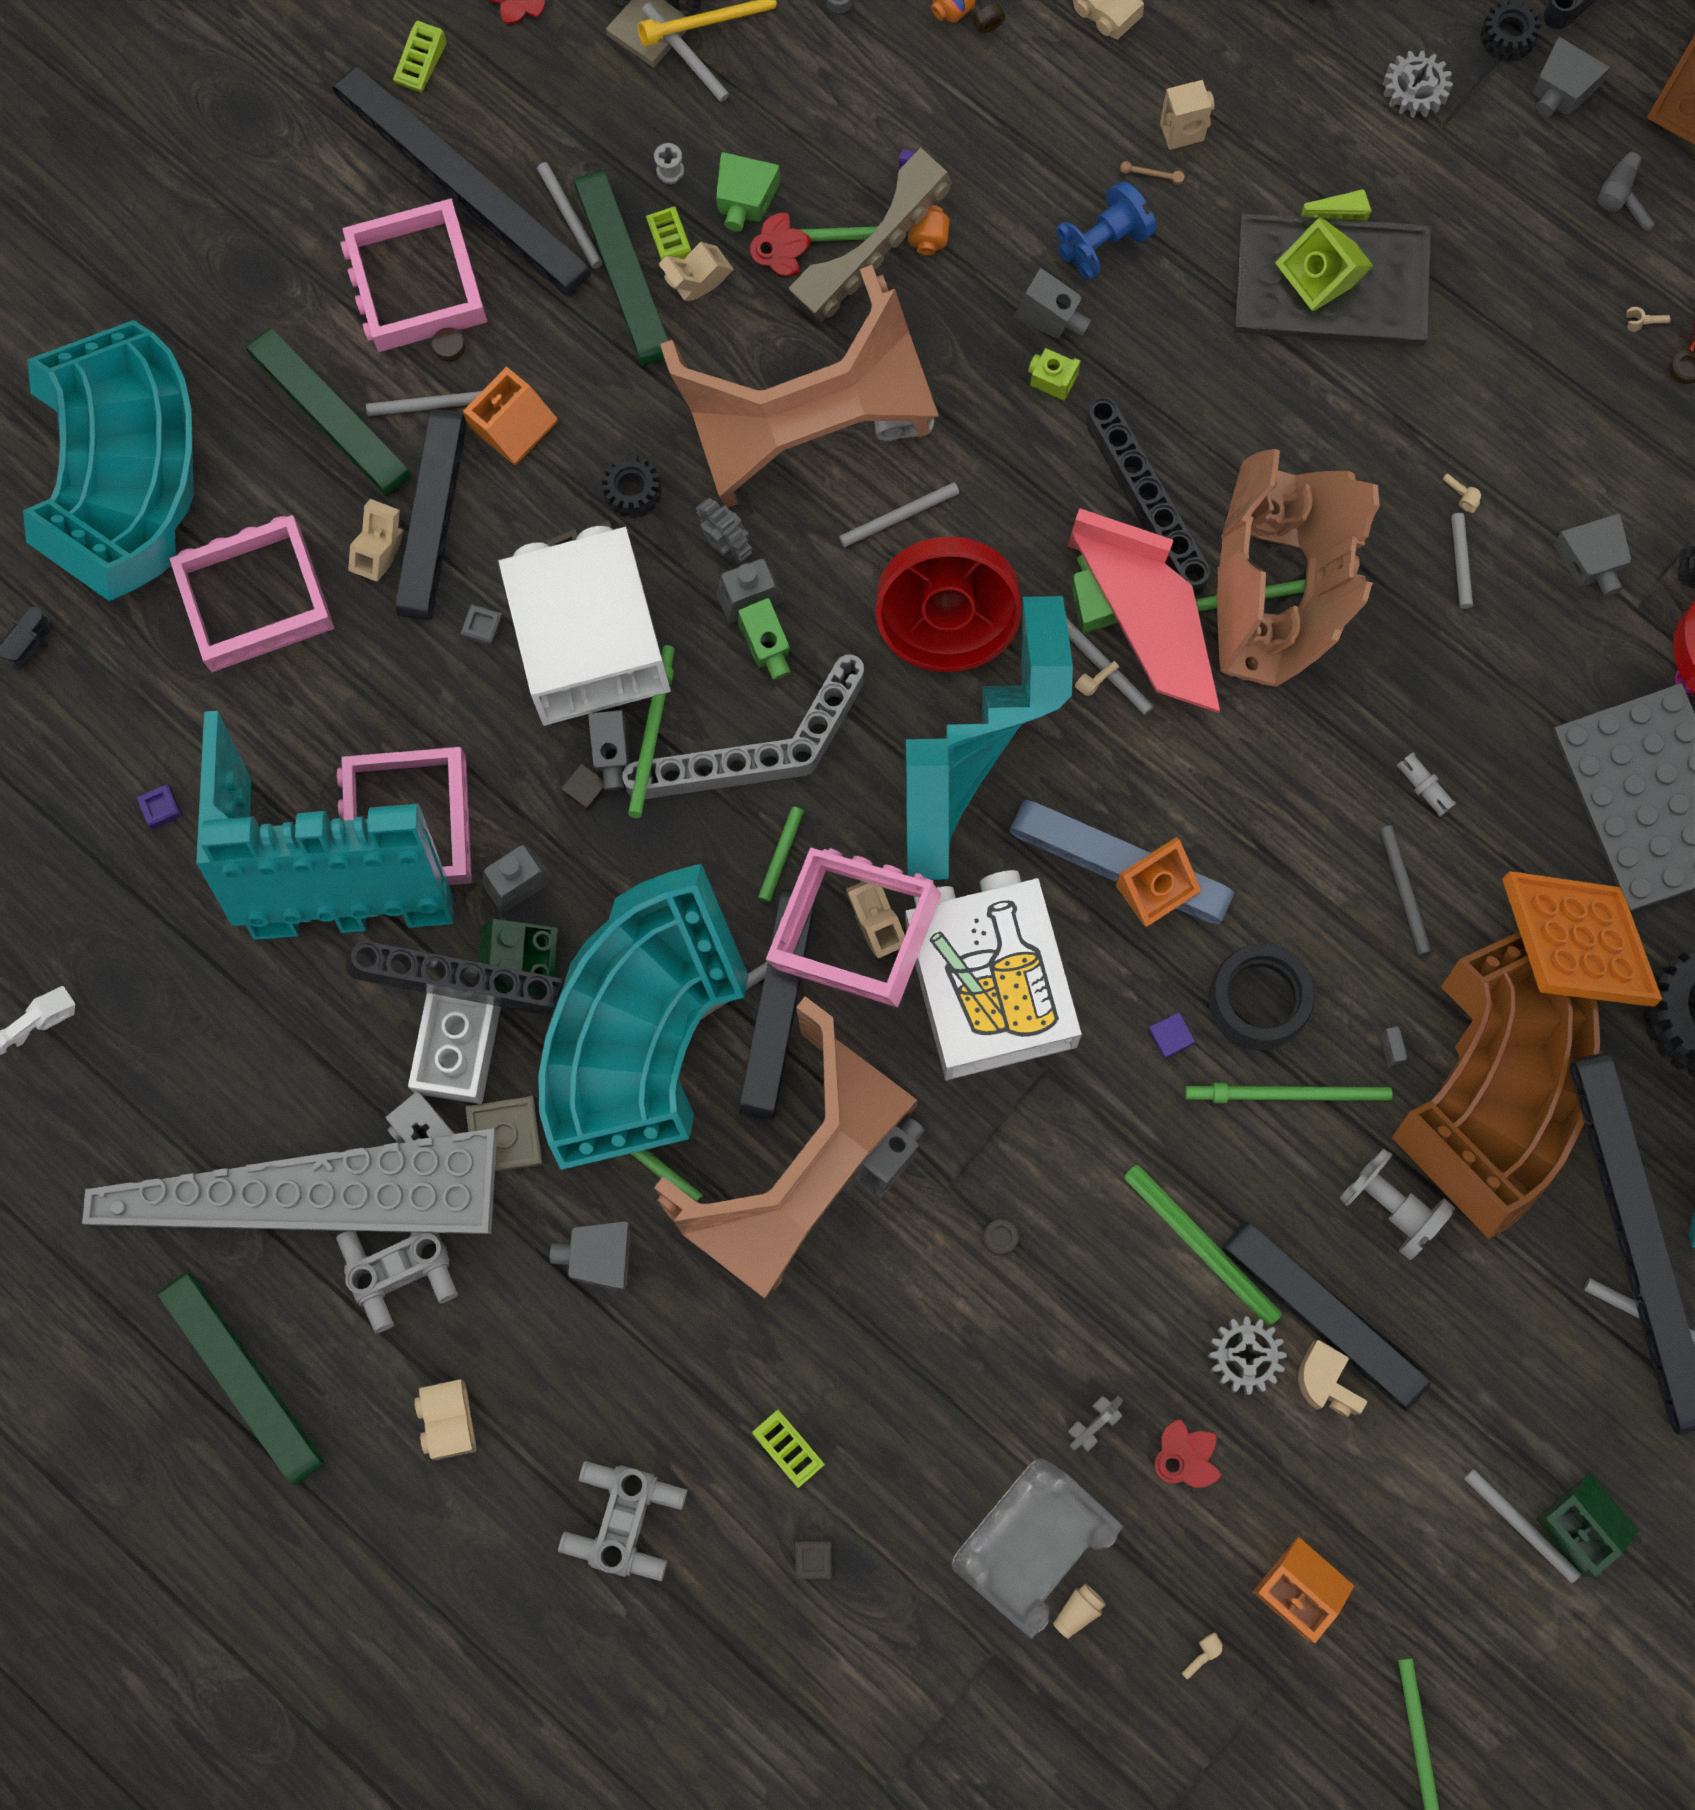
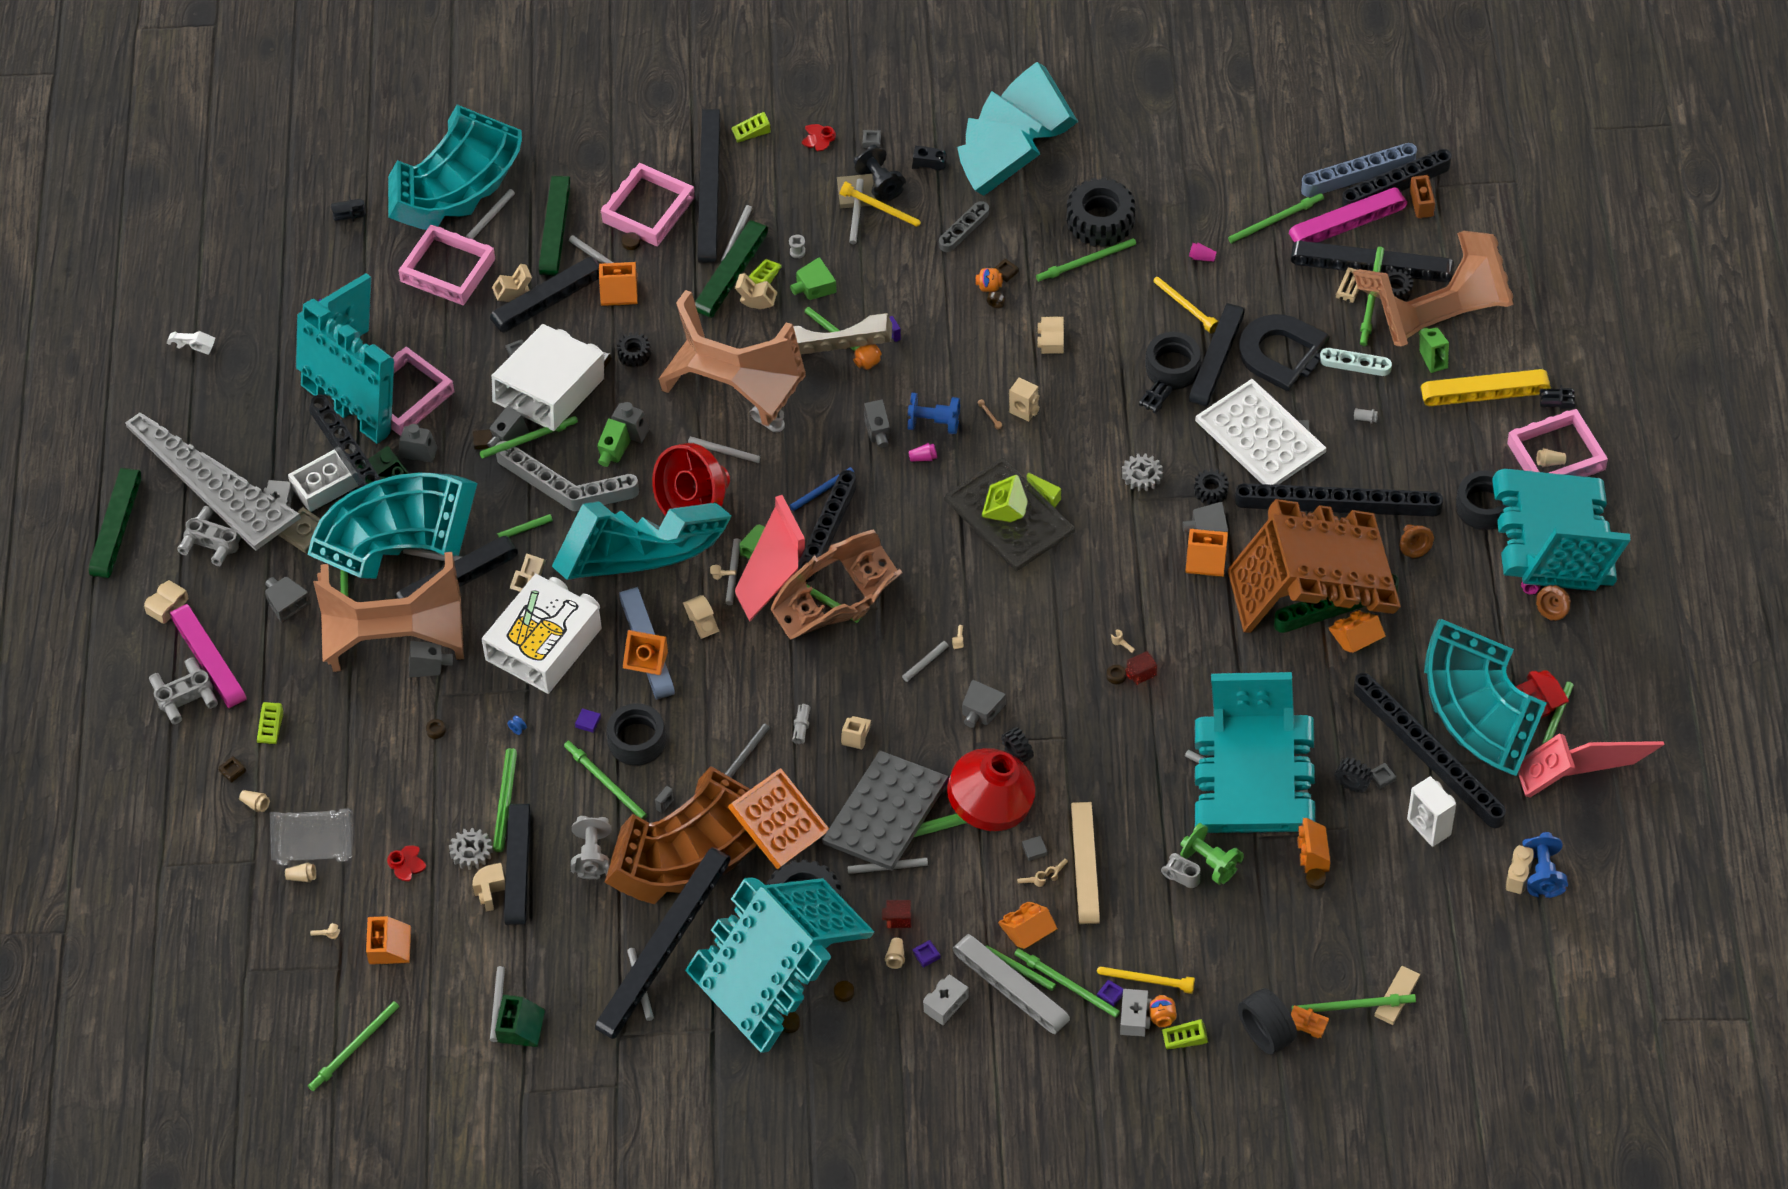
camera: 45 degrees right, 20 degrees down
dark grey gear [695,498,752,563] -> none
red plate [750,213,811,277] -> none
bright pink window [766,847,942,1008] -> none
lime brick [1028,348,1080,401] -> none
light grey flag [1068,1395,1124,1452] -> none
dark grey piece [1597,152,1654,231] -> none
none -> dark pink beam [169,604,247,708]
none -> tan cone [239,790,270,812]
none -> light grey bar [466,189,515,239]
none -> blue bush [507,716,527,735]
none -> tan brick [683,595,719,639]
none -> blue bar [789,467,854,511]
none -> tan brick [841,716,871,750]
none -> dark pink cone [909,443,937,462]
none -> orange slope [1185,529,1228,577]

